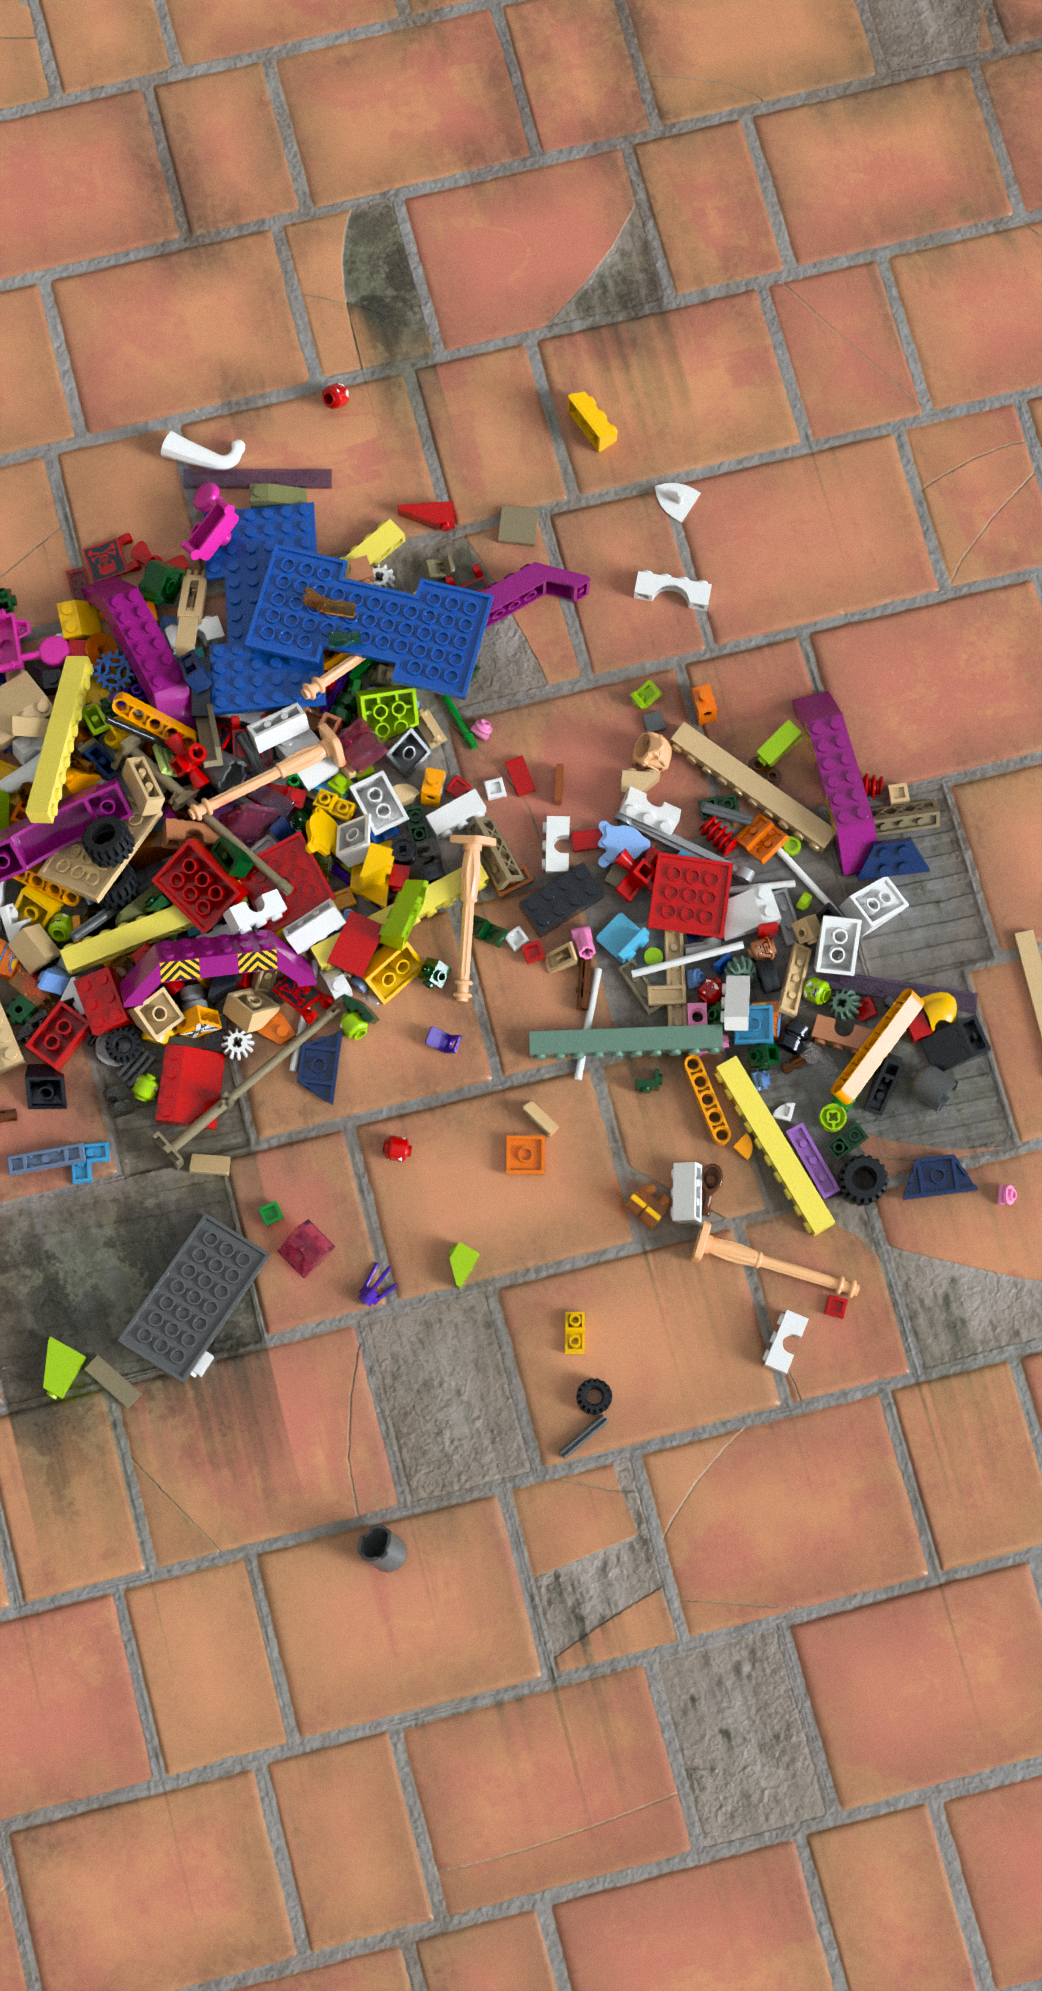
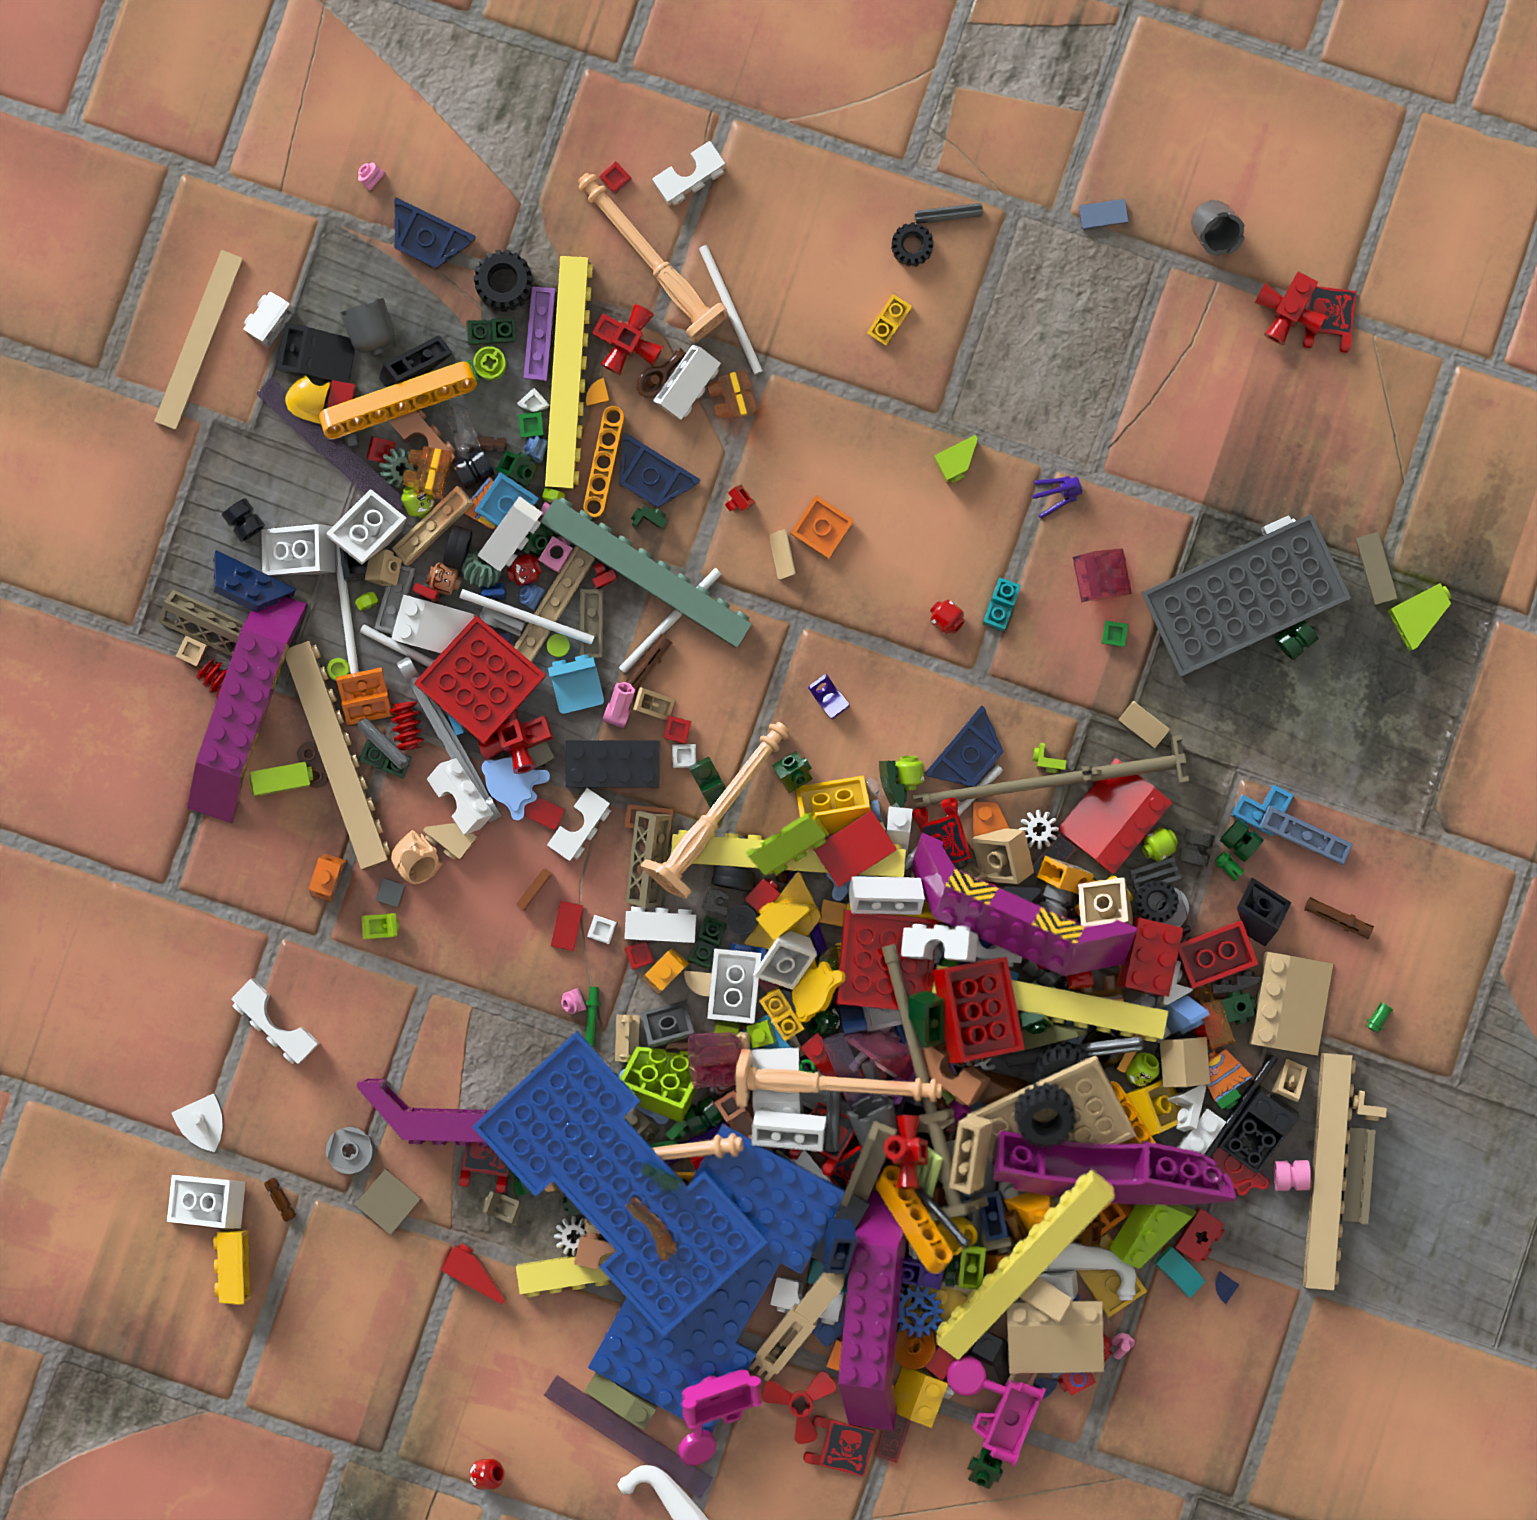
camera: 145 degrees left, 10 degrees up
dark green slope [139,560,187,604] -> none
tan tile [647,985,686,1006] -> none
none -> white slope [167,1175,246,1229]
none -> black wheel [222,498,265,542]
none -> white slope [243,292,296,348]
none -> reddish brown axle [264,1178,296,1222]
none -> light grey plate [326,1127,373,1174]
none -> clear orange hips [402,446,452,500]
none -> green plate [518,412,544,439]
none -> lime tile [542,488,565,504]
none -> red brick [592,303,663,376]
none -> red tile [592,562,618,589]
none -> dark blue wing [619,433,701,508]
none -> white piece [699,245,763,375]
none -> red tile [725,485,755,512]
none -> teal slope [982,577,1021,632]
none -> lime bracket [1033,743,1066,774]
none -> sand blue tile [1079,199,1128,230]
none -> green pin [1215,851,1244,881]
none -> dark green wheel [1219,818,1264,862]
none -> red brick [1255,271,1327,345]
none -> dark green wheel [1274,620,1319,661]
none -> flag [1303,286,1356,353]

